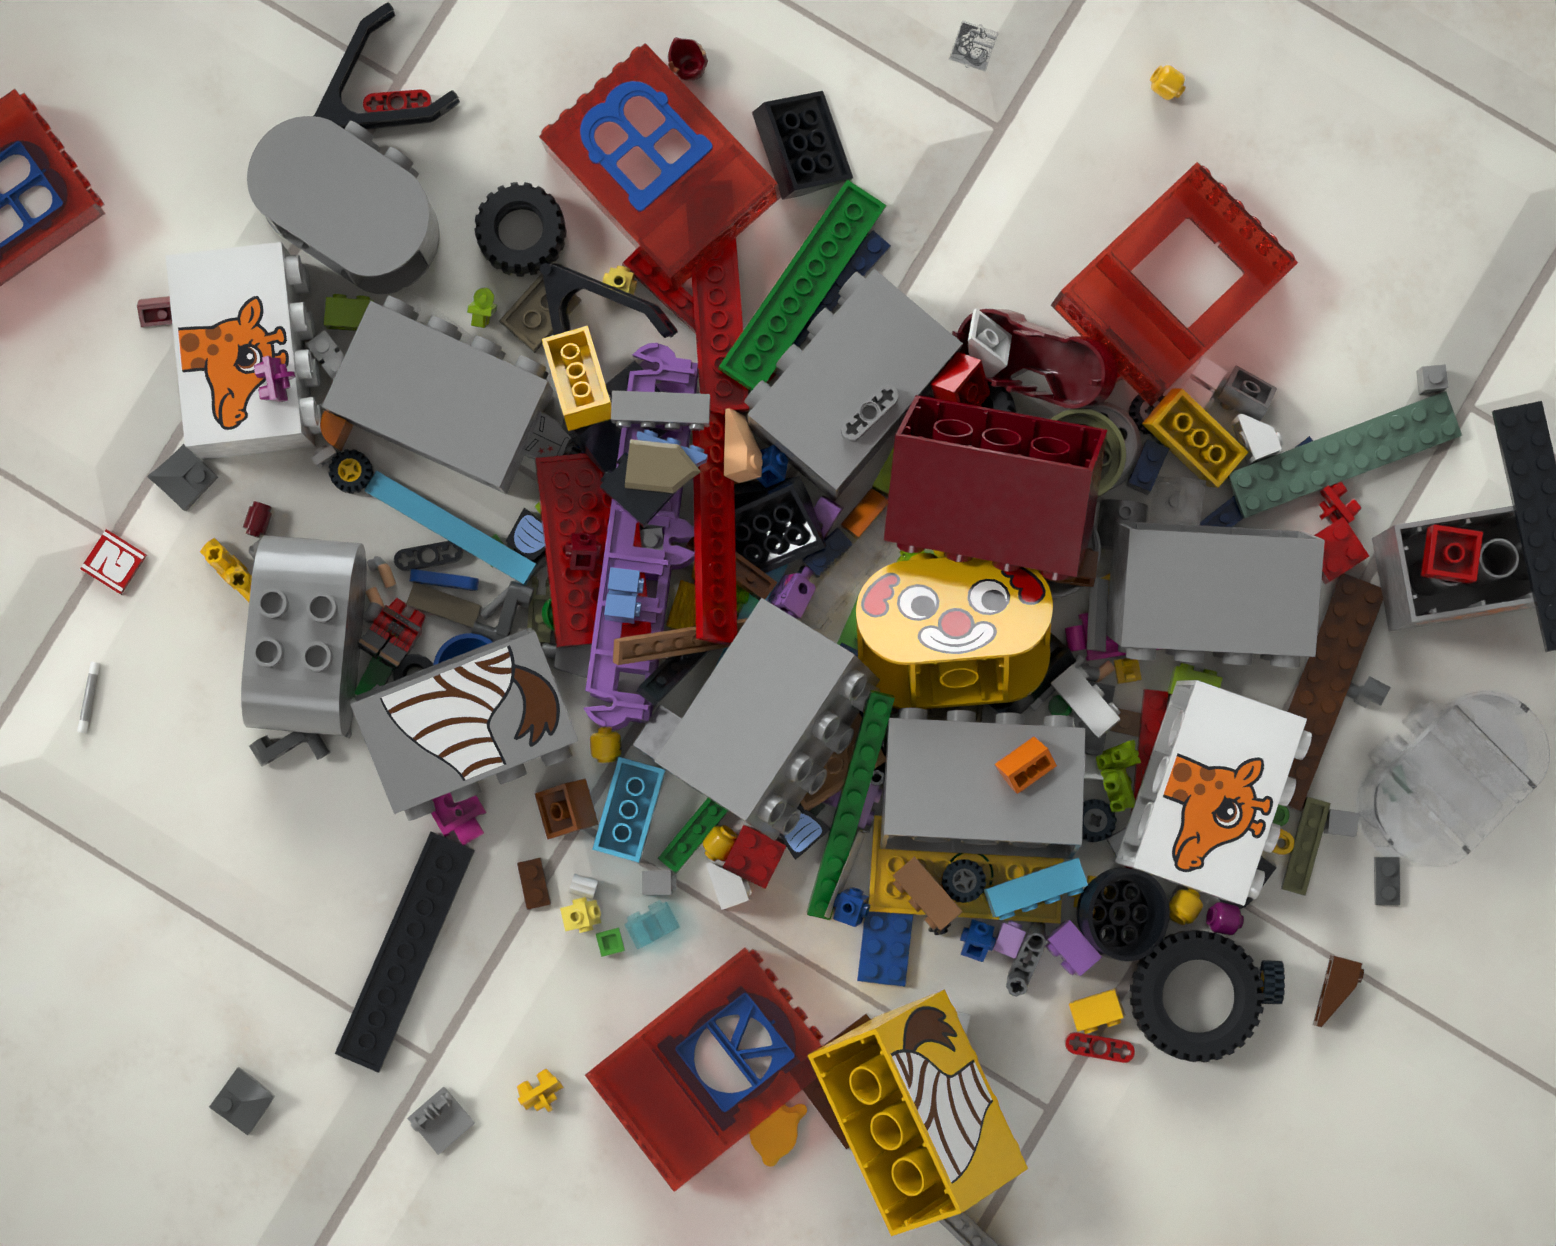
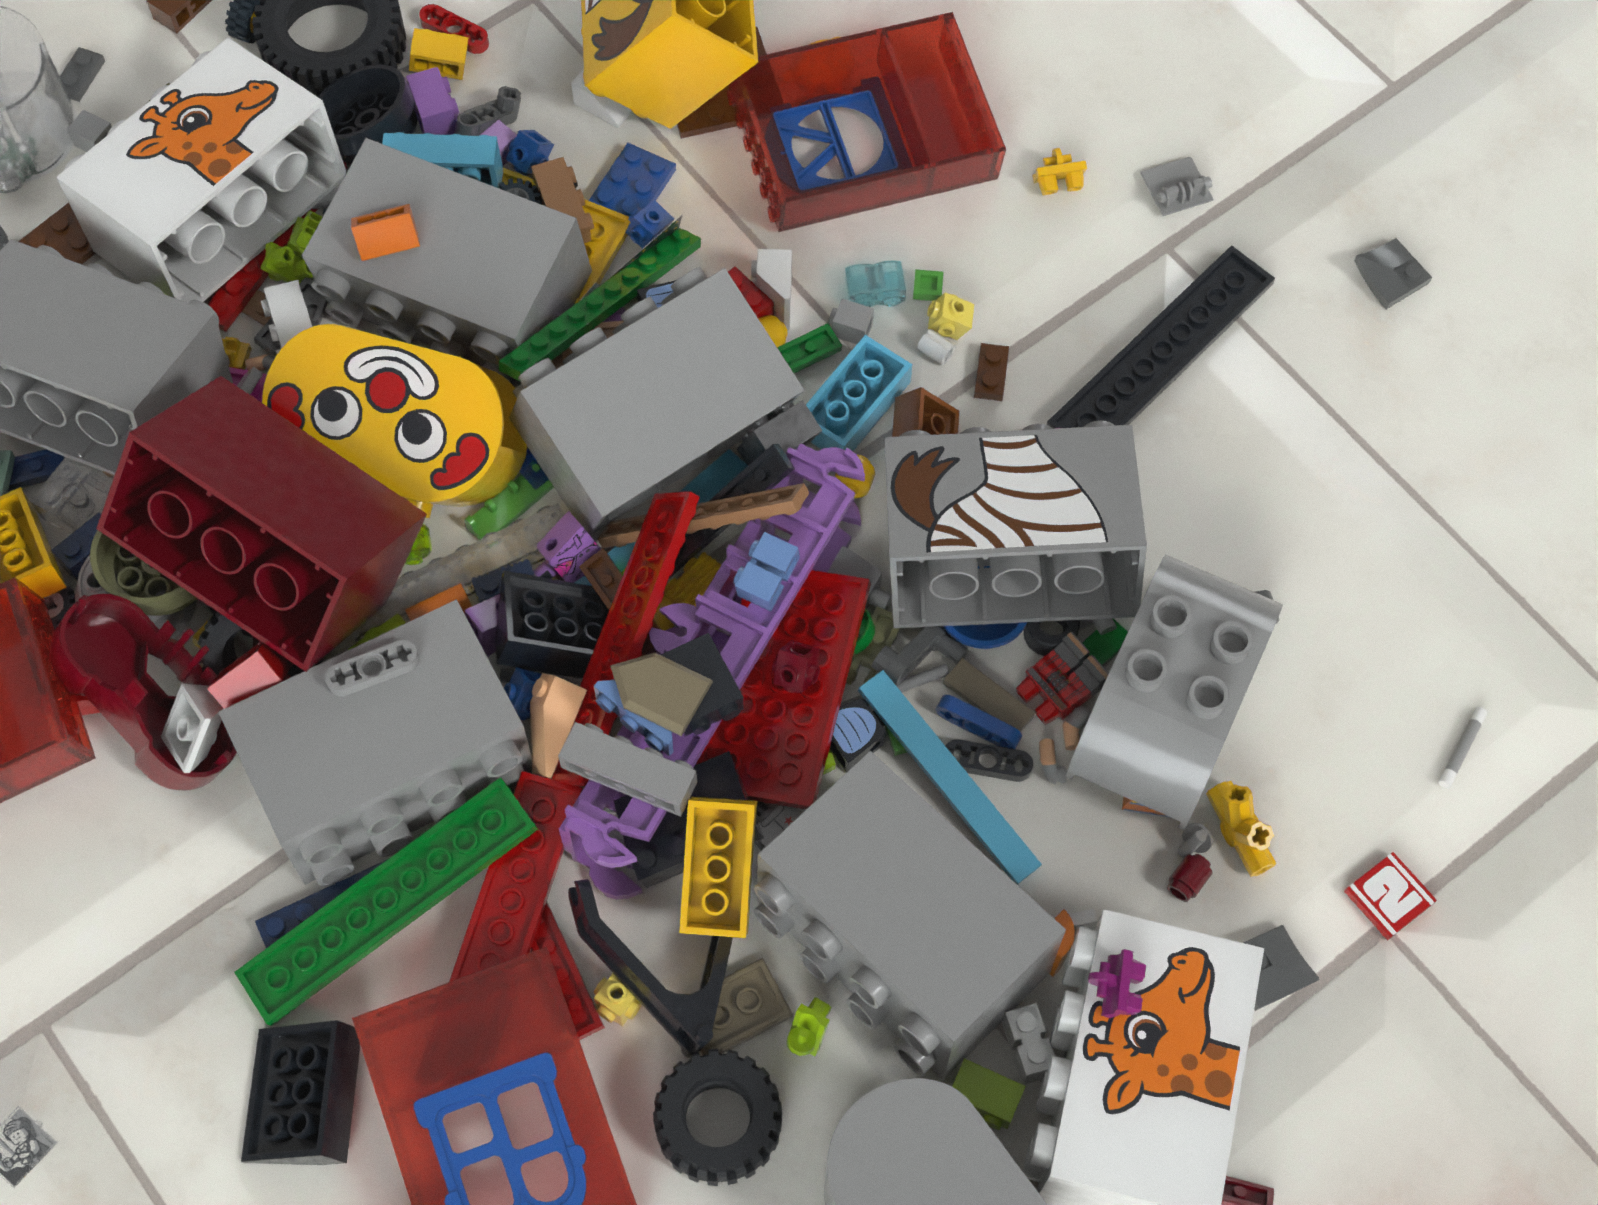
camera: 160 degrees left, 20 degrees down
black wheel [328,449,373,494] -> none

